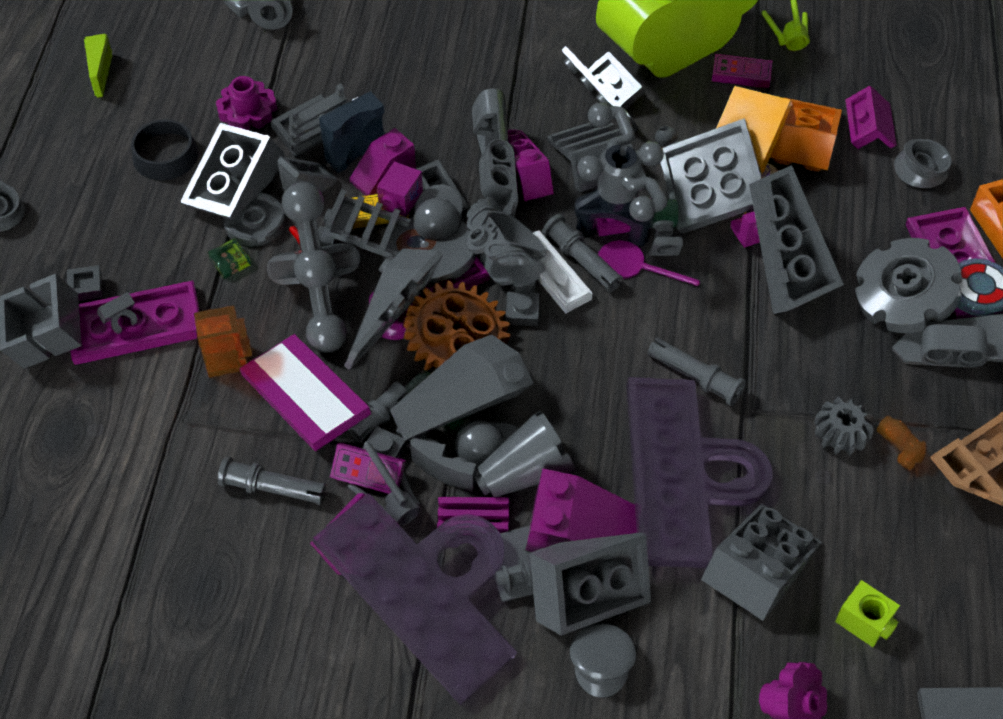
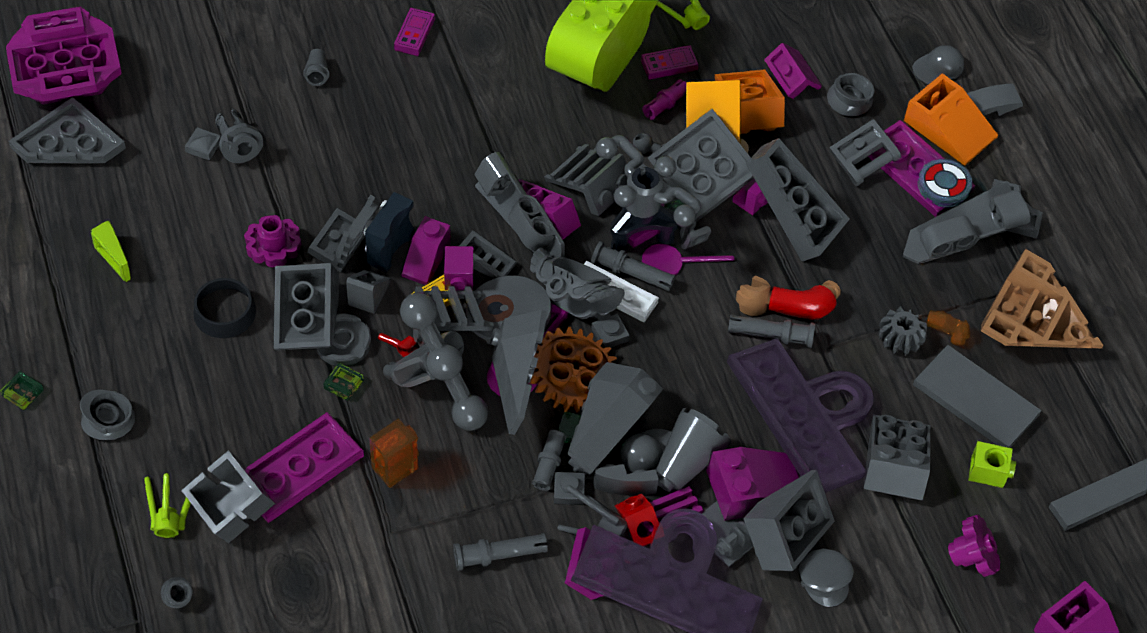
camera: 30 degrees left, 0 degrees up
dark grey plate [67,265,103,301] -> none
dark grey tile [97,292,137,334] -> none
tile [240,334,371,451] -> none
magenta tile [330,443,406,494] -> none
dark grey cap [414,184,463,240] -> none
bracket [561,46,645,132] -> none
dark grey piece [855,238,962,333] -> none
none -> red bracket [615,494,664,549]
none -> magenta pin [642,79,686,120]
none -> piece [736,275,841,320]
none -> dark grey plate [829,119,902,186]
none -> dark grey tile [913,345,1041,448]

